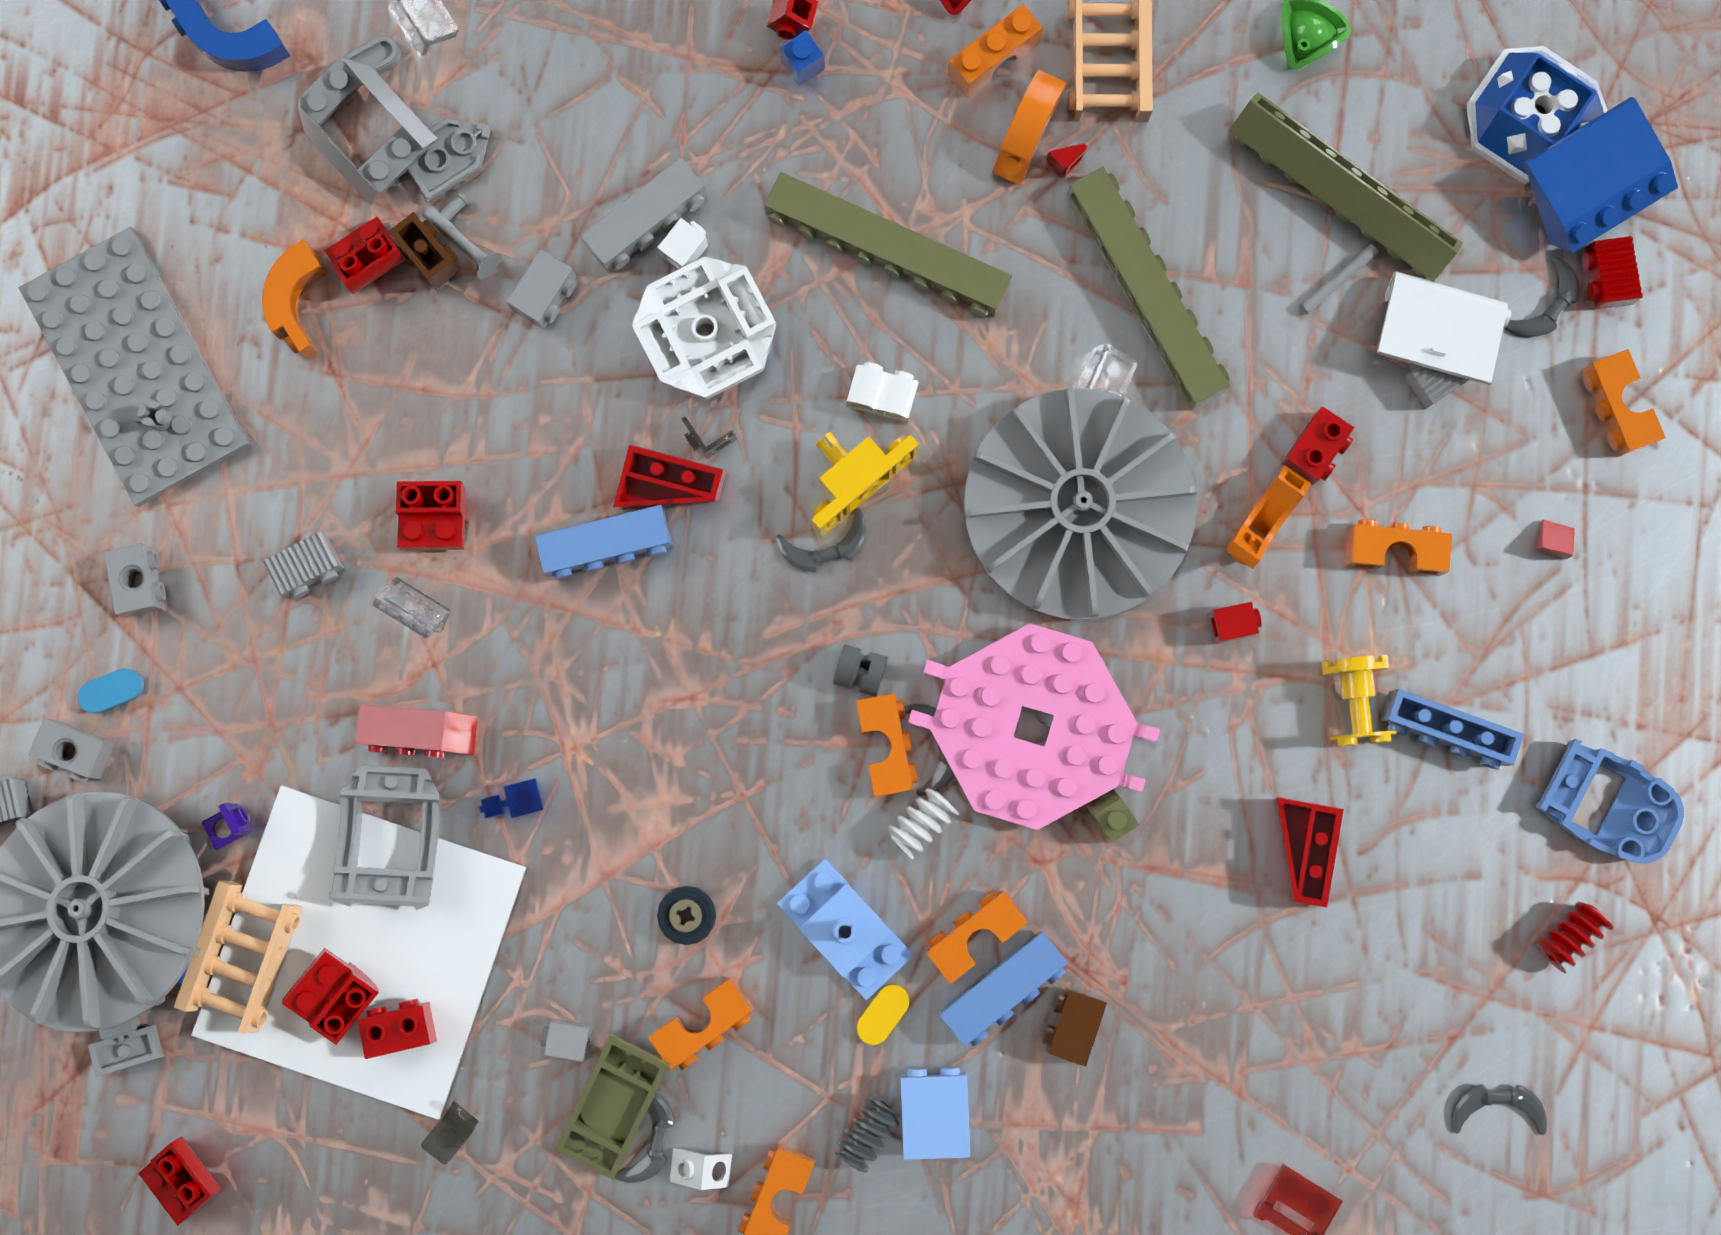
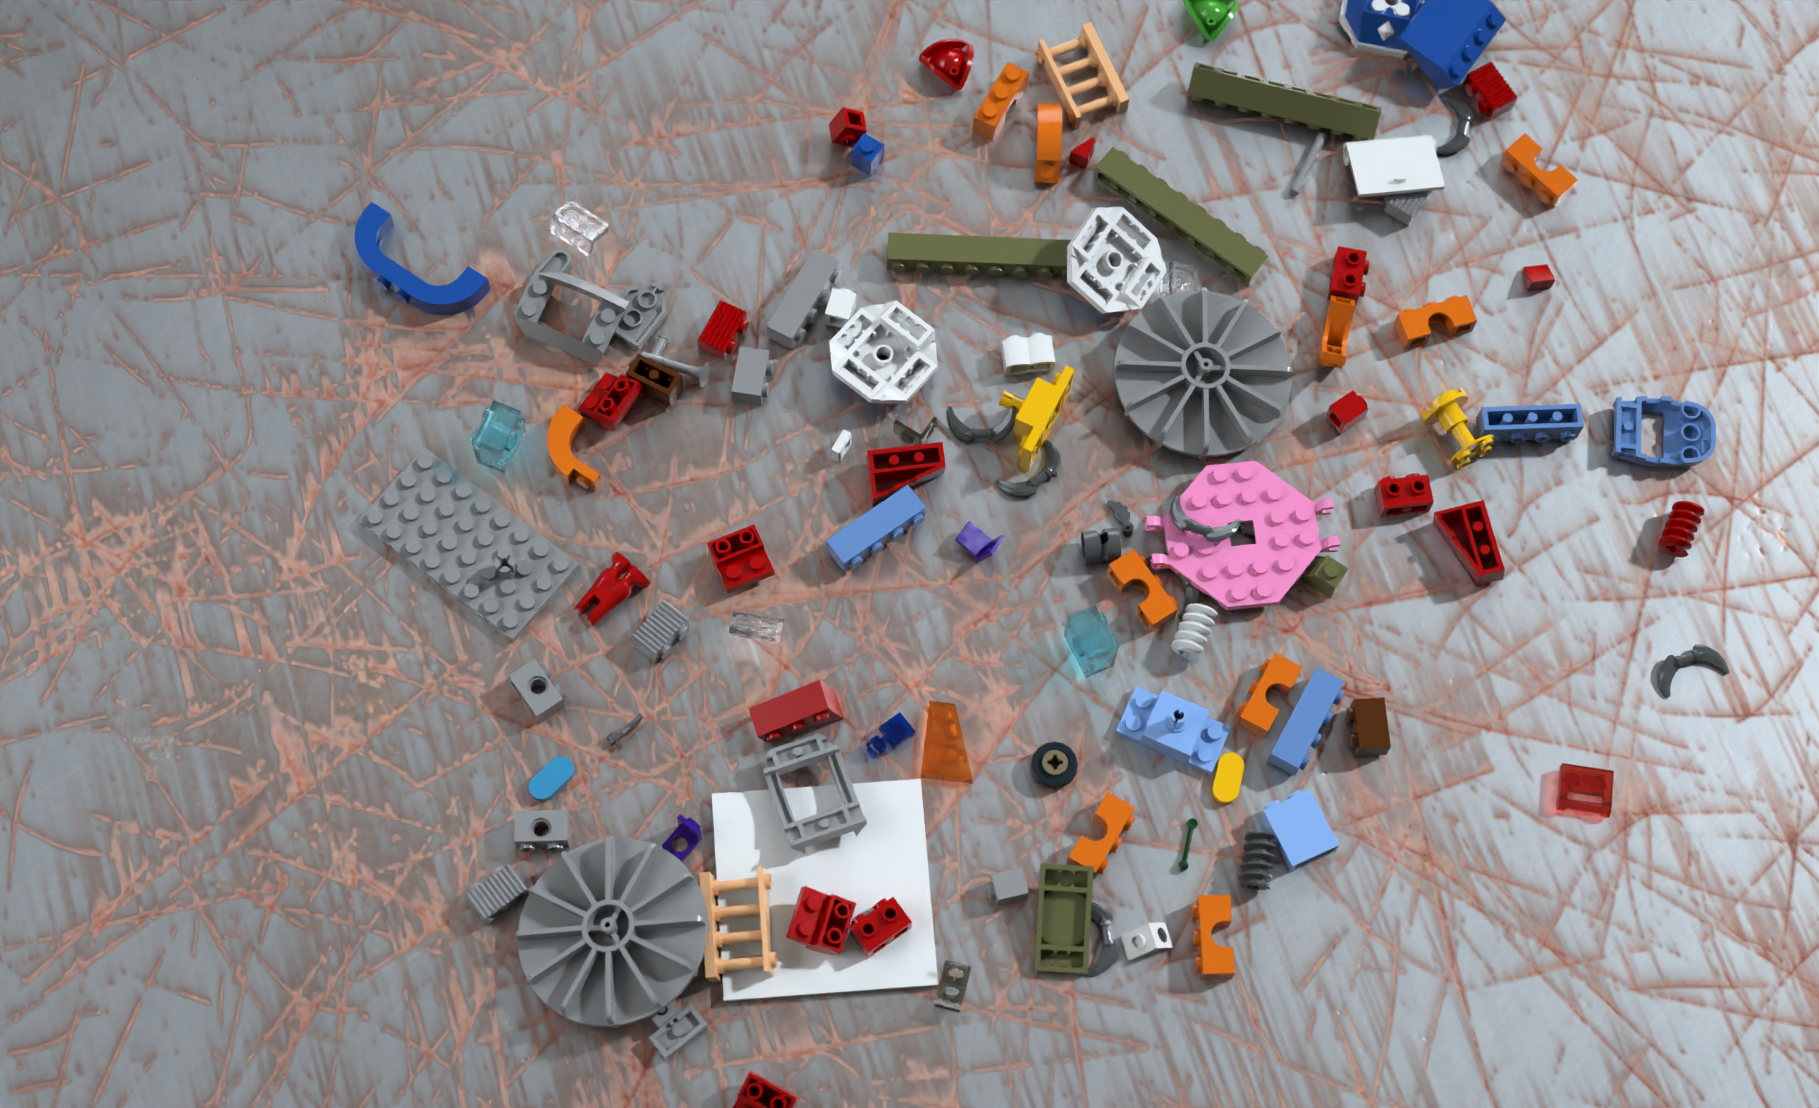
camera: 30 degrees left, 15 degrees down
none -> clear light blue brick [471,400,527,473]
none -> red piece [574,551,651,626]
none -> dark grey piece [606,713,643,749]
none -> red brick [697,300,749,361]
none -> white tile [831,429,852,463]
none -> clear orange wing [921,701,973,784]
none -> dark grey piece [946,406,1016,443]
none -> dark purple bracket [955,521,1005,562]
none -> clear light blue brick [1062,605,1119,678]
none -> white piece [1067,207,1167,314]
none -> dark grey piece [1107,500,1134,536]
none -> dark grey piece [1170,496,1241,542]
none -> dark green hinge [1178,818,1198,870]
none -> red brick [1374,473,1434,517]

